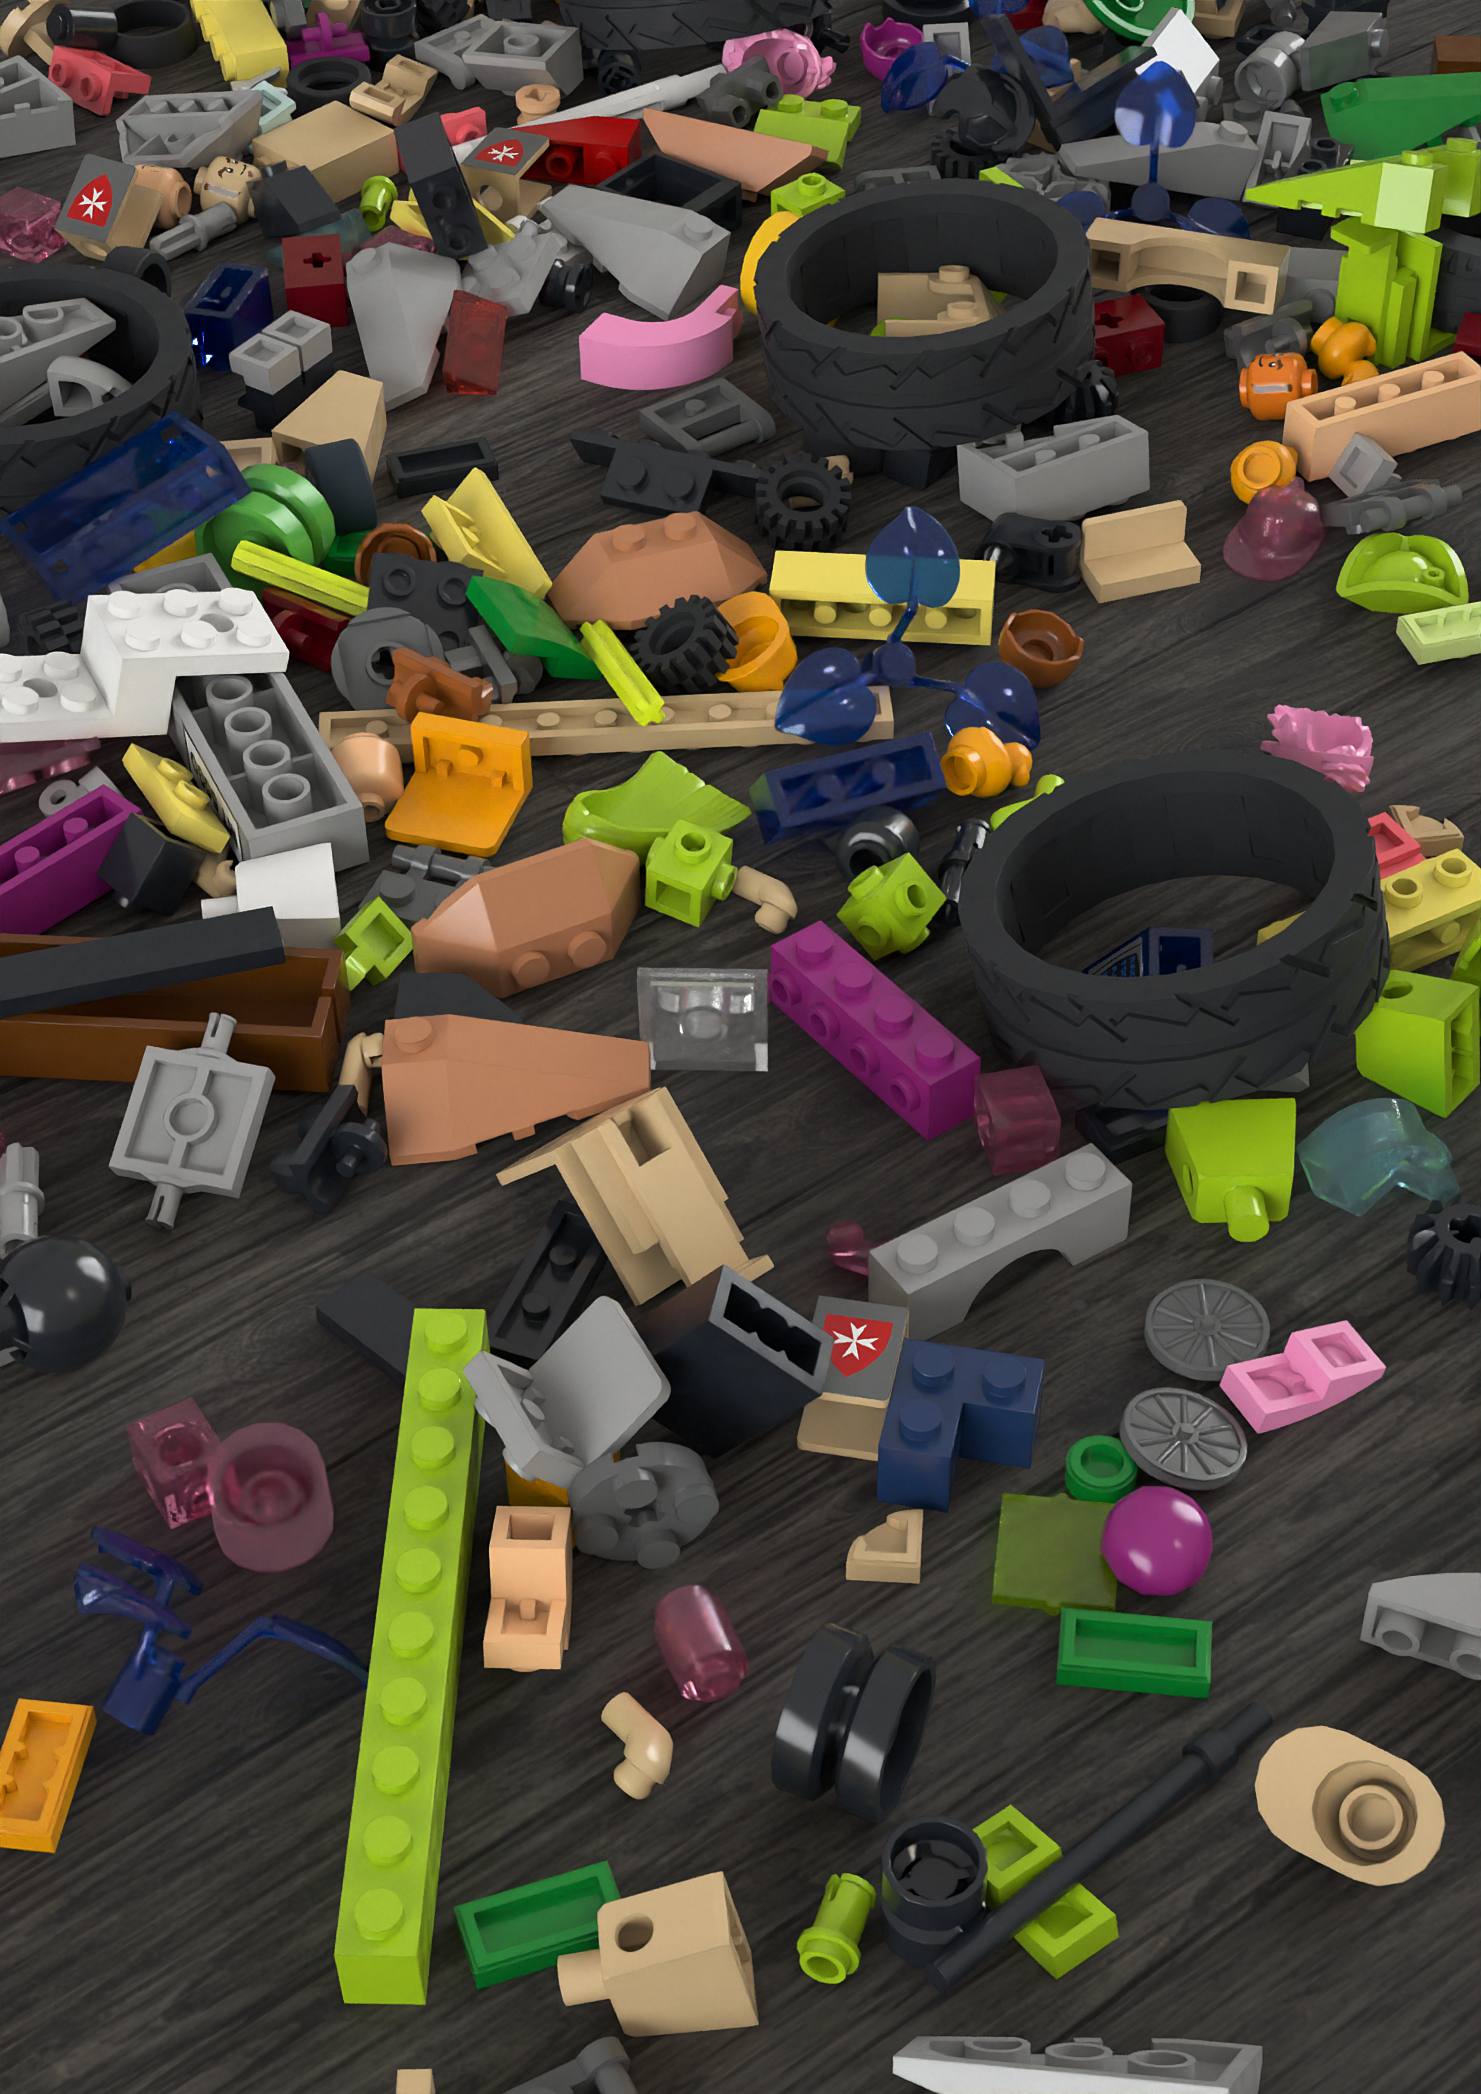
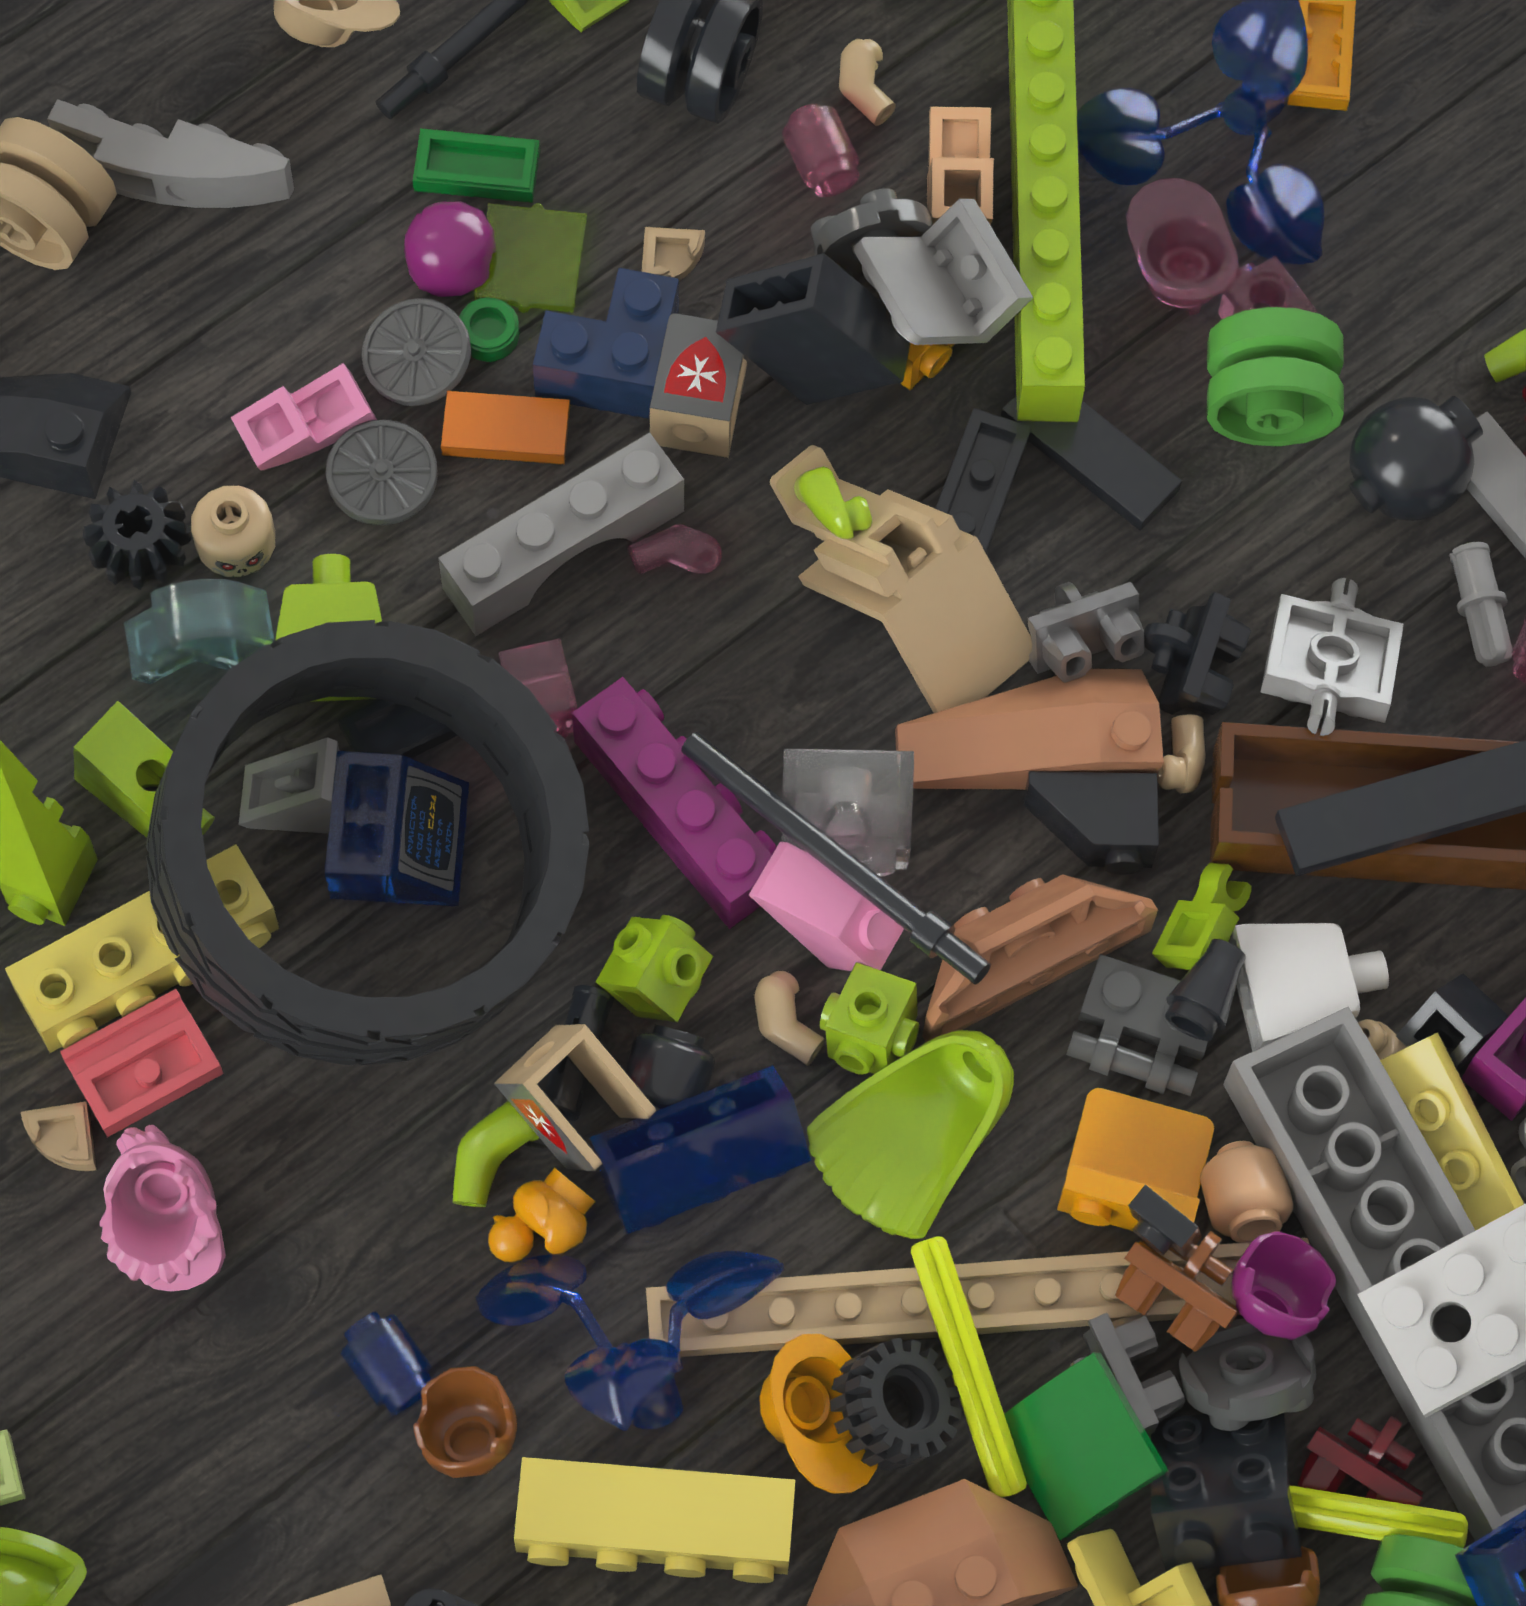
camera: 175 degrees right, 25 degrees up
none -> tan head [191,485,275,577]
none -> clear blue brick [340,1311,433,1416]
none -> orange tile [441,391,570,464]
none -> tan piece [494,1024,656,1171]
none -> black bar [681,732,991,985]
none -> bright pink slope [749,842,904,971]
none -> lime arm [794,466,872,540]
none -> flat silver hips [1028,582,1144,683]
none -> black plate [1128,1184,1202,1258]
none -> black cone [1165,939,1246,1041]
none -> bright green wheel [1207,307,1344,446]
none -> magenta hair [1231,1231,1336,1340]

